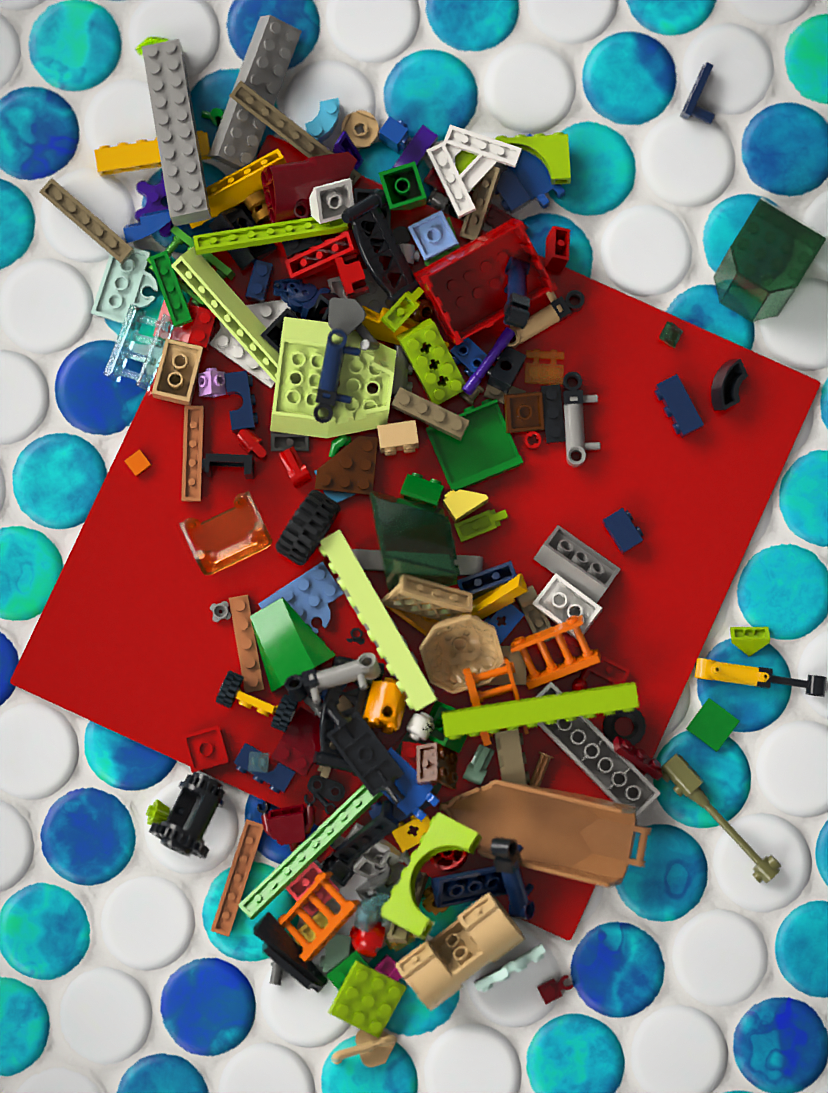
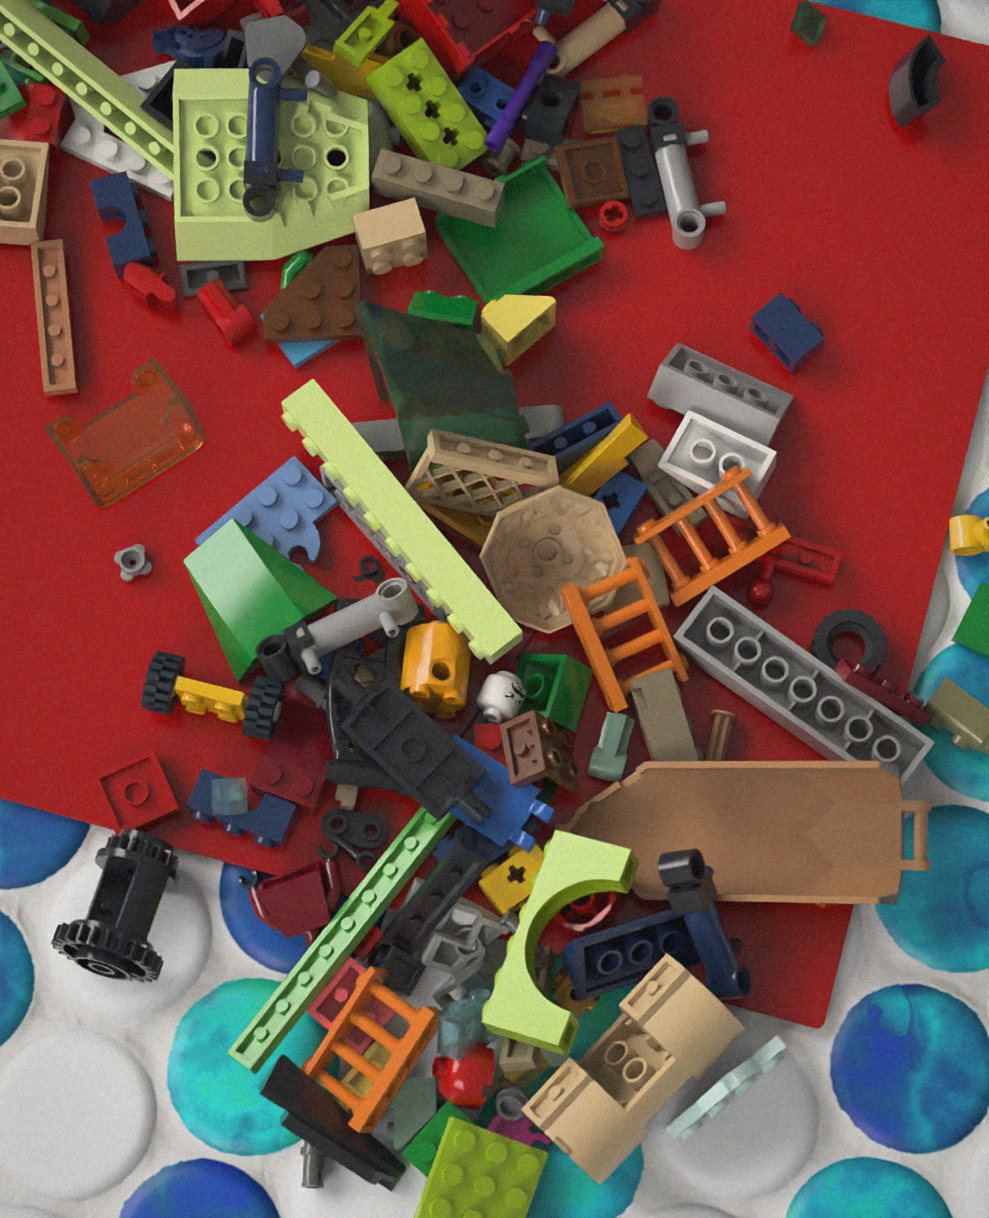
camera: 10 degrees left, 10 degrees down
lime piece [146,799,170,825] -> none
lavender brick [198,368,226,397] -> none
black panel [202,453,255,479] -> none
nougat plate [211,819,264,937] -> none
nougat plate [229,595,264,693] -> none
dark blue brick [245,260,274,303] -> none
black tyre [275,490,341,565] -> none
lime brick [441,682,639,740] -> none
lime hinge [454,509,508,543] -> none
dark red plate [537,975,574,1004] -> none
dark blue brick [654,374,704,438] -> none
none -> dark grey plate [495,1086,530,1121]

